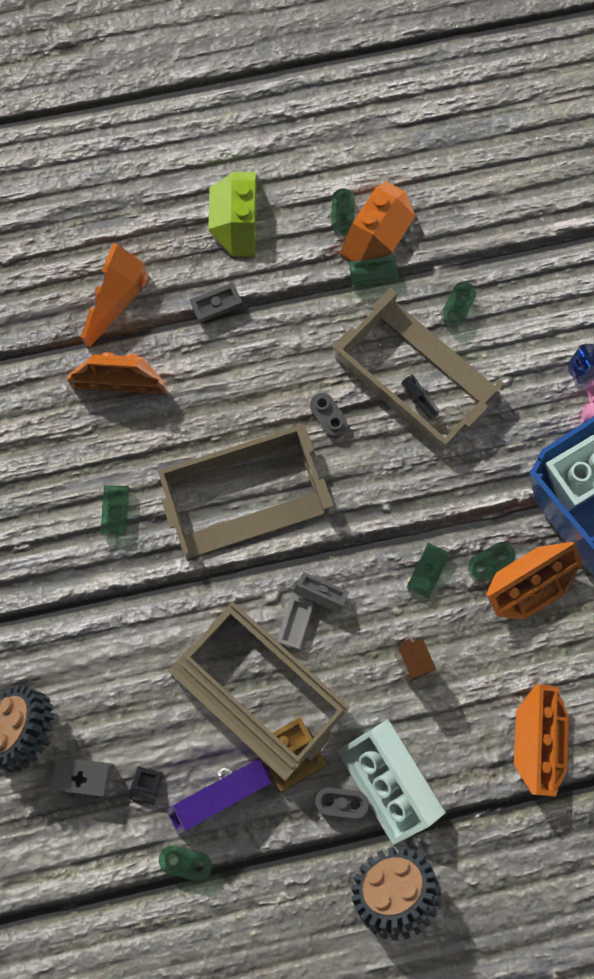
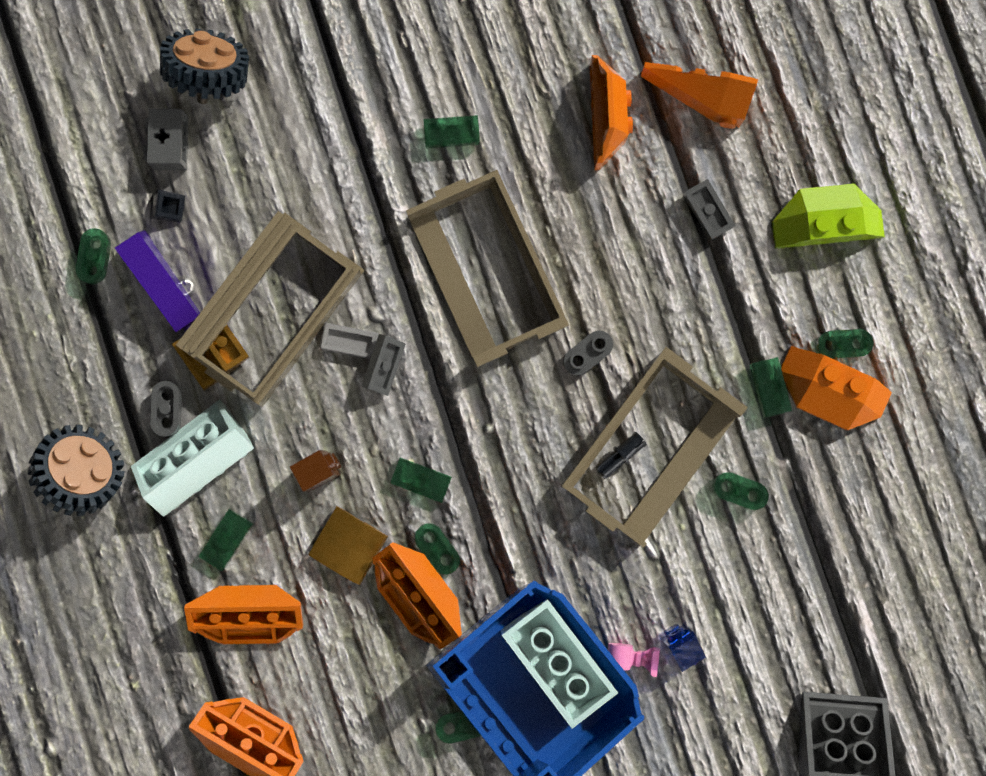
camera: 80 degrees right, 10 degrees up
none -> clear green plate [198,509,254,571]
none -> pearl gold slope [308,506,388,585]

